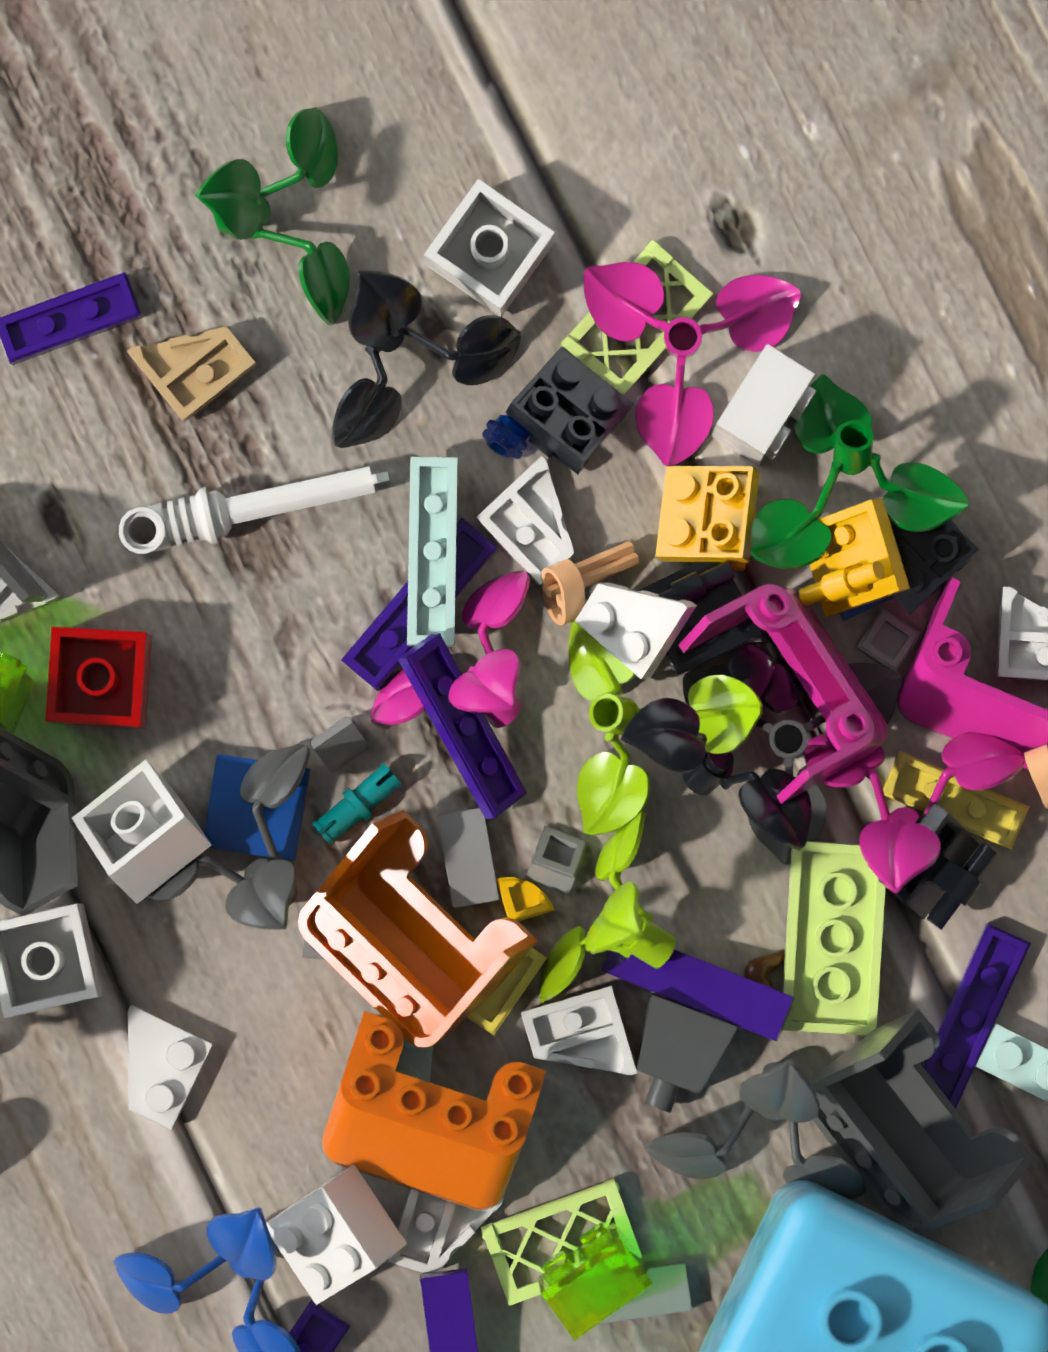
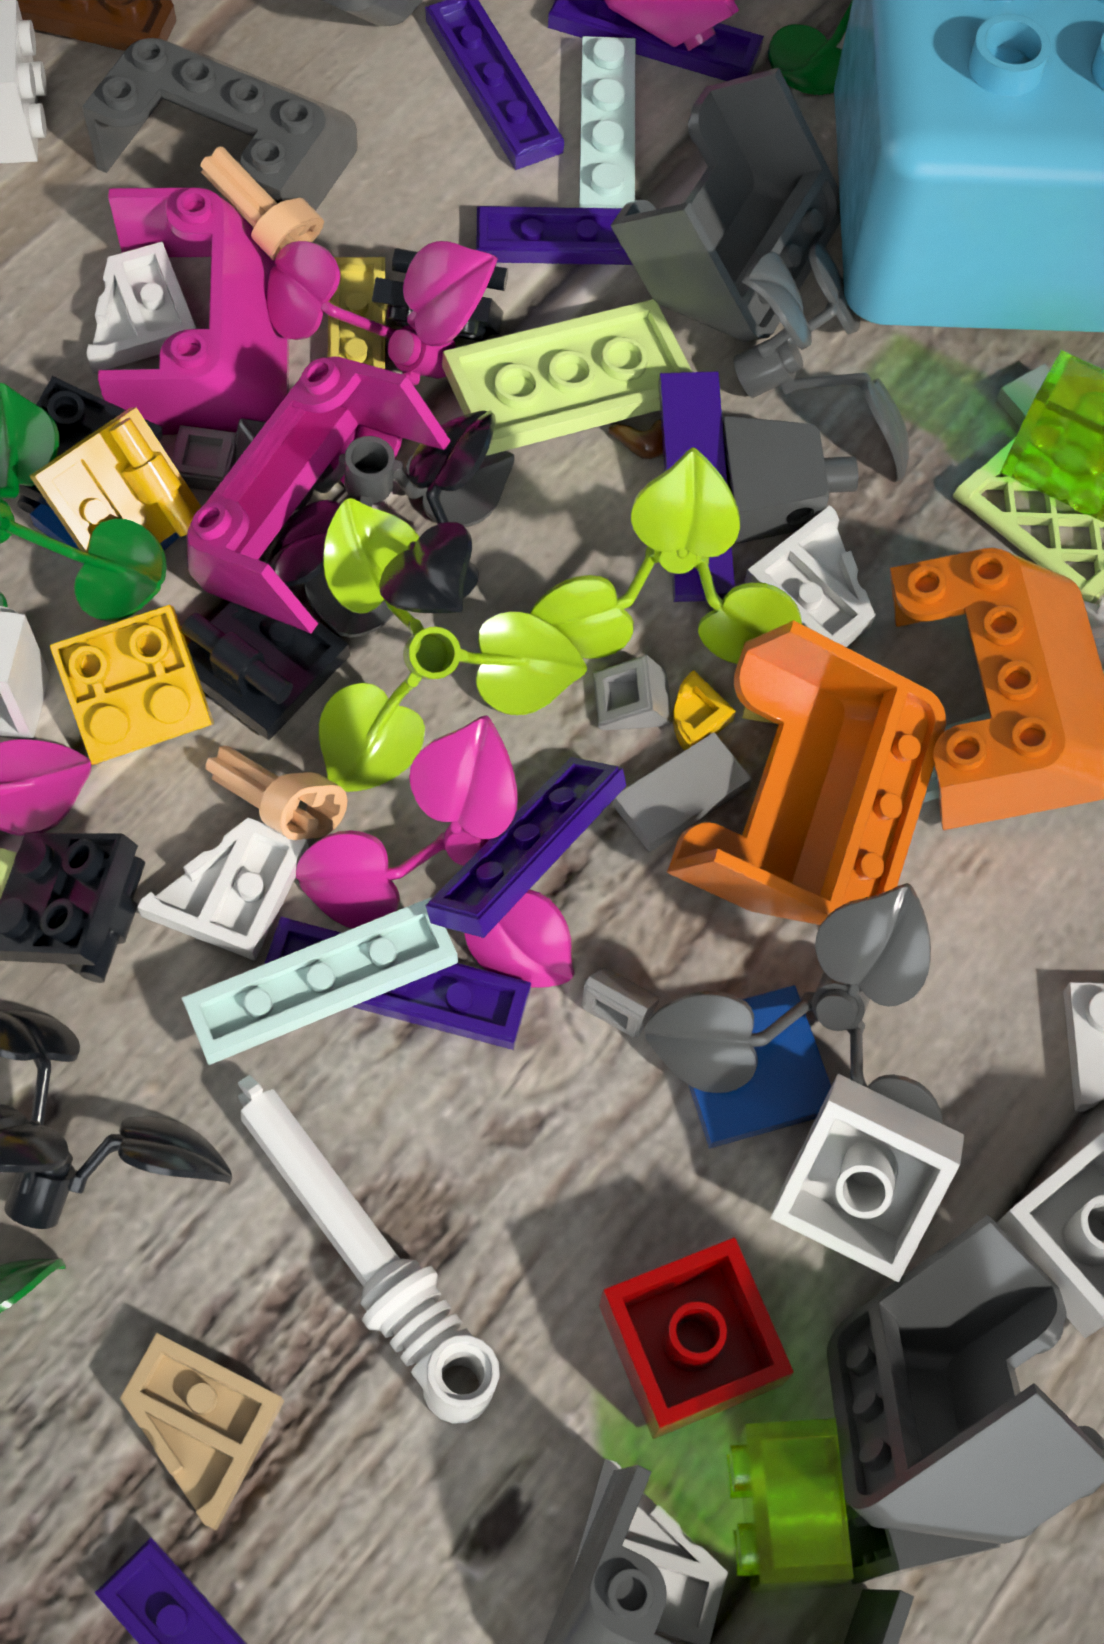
camera: 120 degrees left, 20 degrees down
teal pin [312,762,403,846] -> none
clear blue plate [482,415,529,459] -> none
white wing [575,582,696,679] -> none

